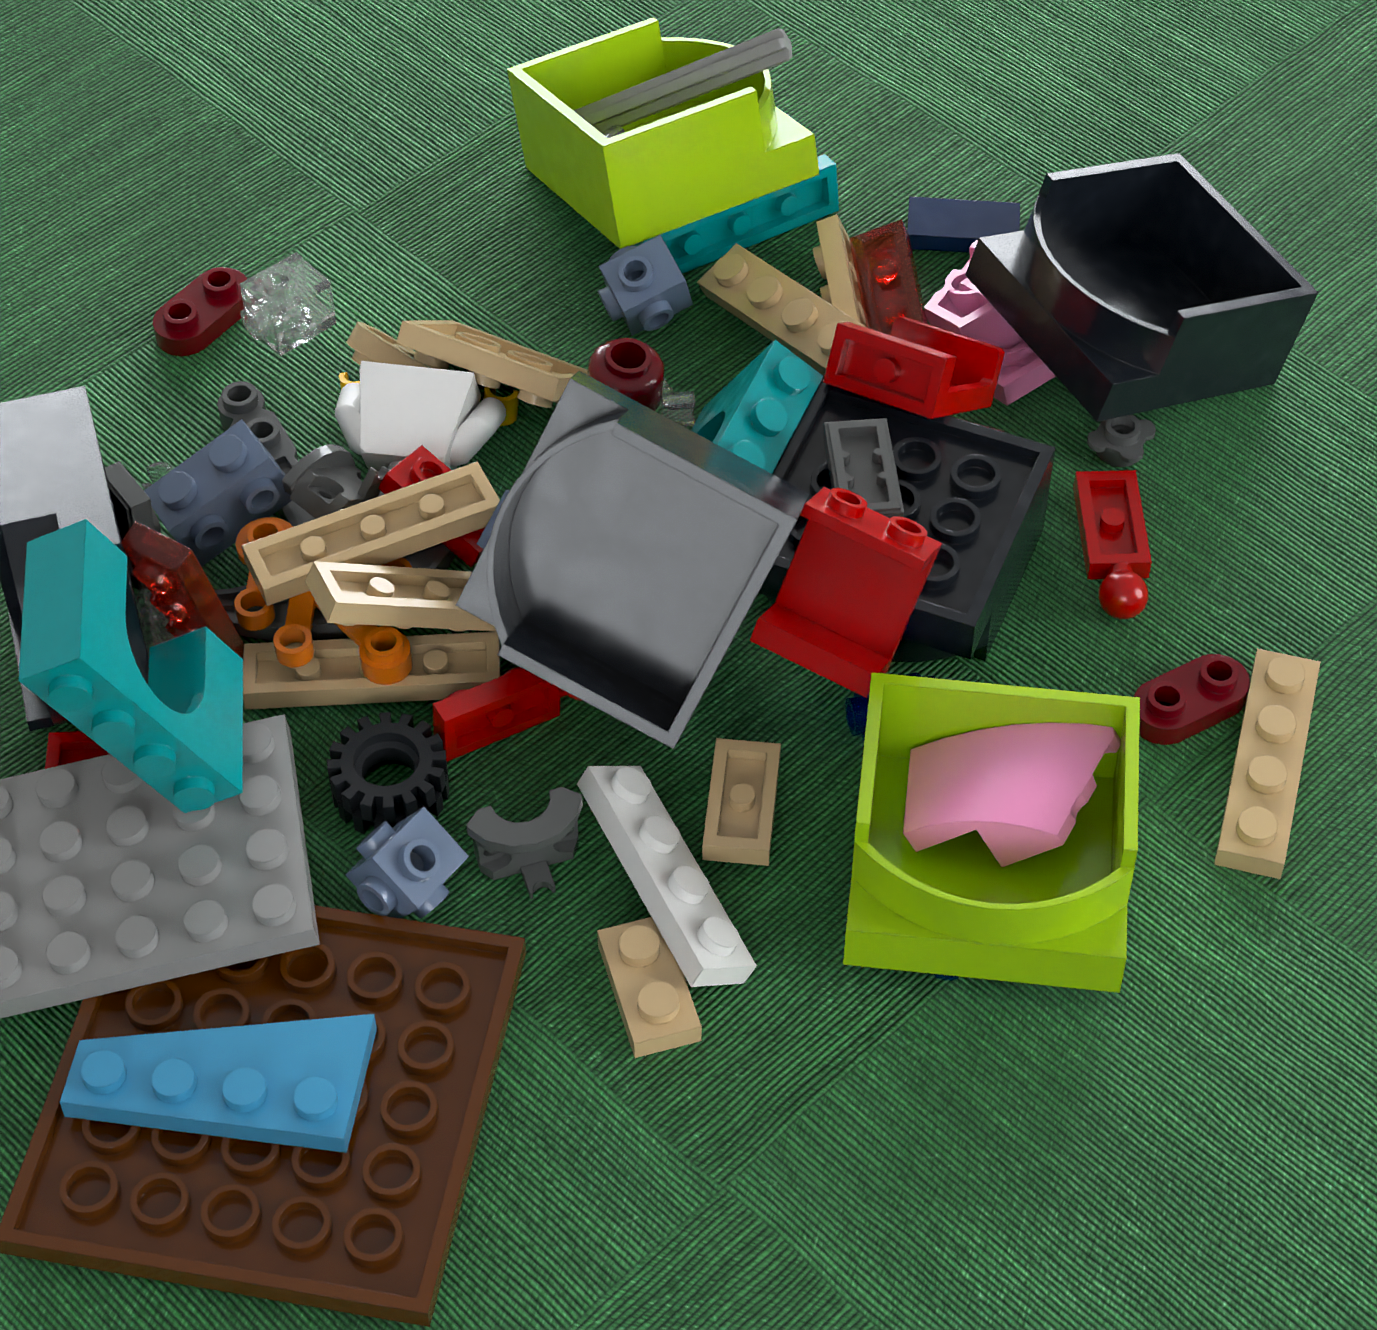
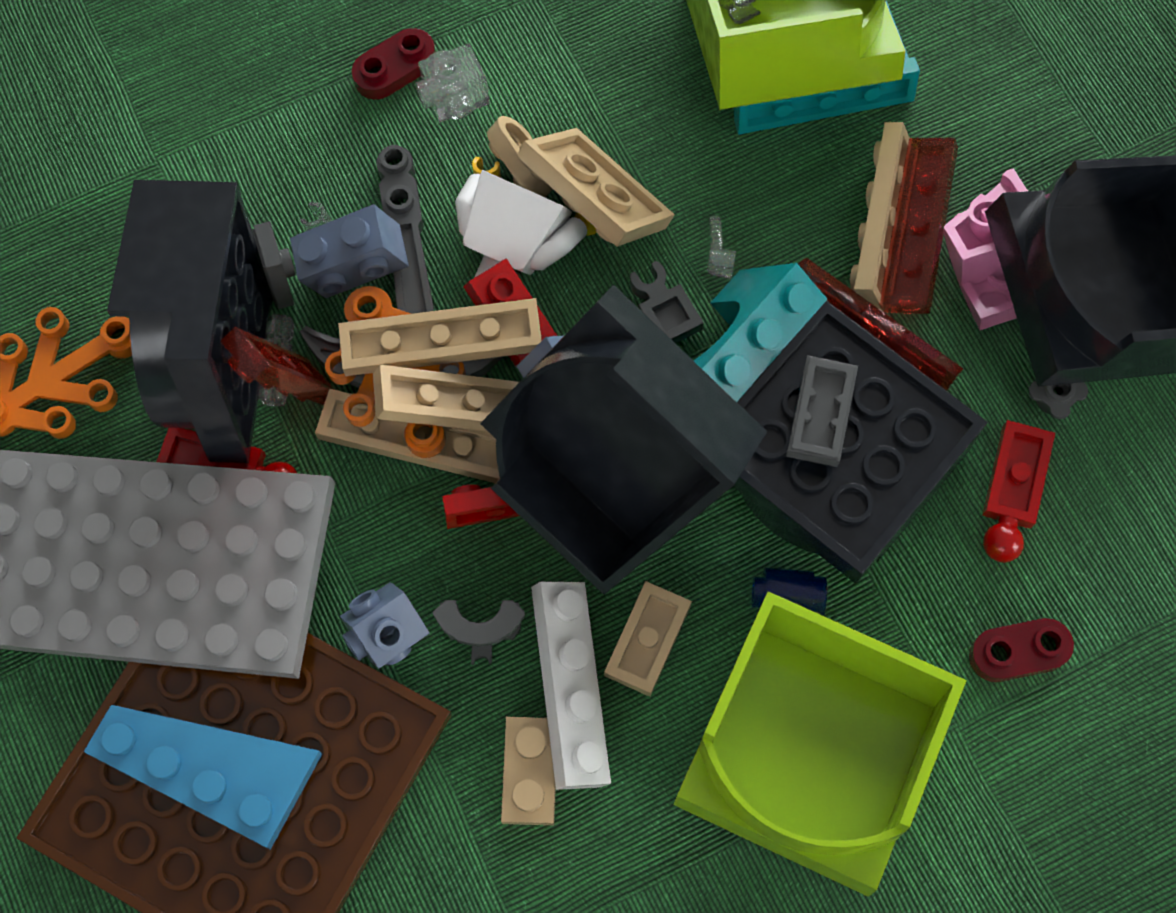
camera: 20 degrees right, 20 degrees up
teal arch [19,519,243,813] -> none
dark grey piece [282,444,389,519] -> none
black tyre [327,712,449,835] -> none
dark red head [587,337,664,411] -> none
sand blue brick [597,235,693,336] -> none
tan plate [697,243,867,375] -> none
red panel [749,487,942,698] -> none
red panel [823,317,1005,419] -> none
bright pink slope [903,722,1120,867] -> none
dark blue tile [906,196,1020,253] -> none
tan plate [1214,648,1320,879] -> none

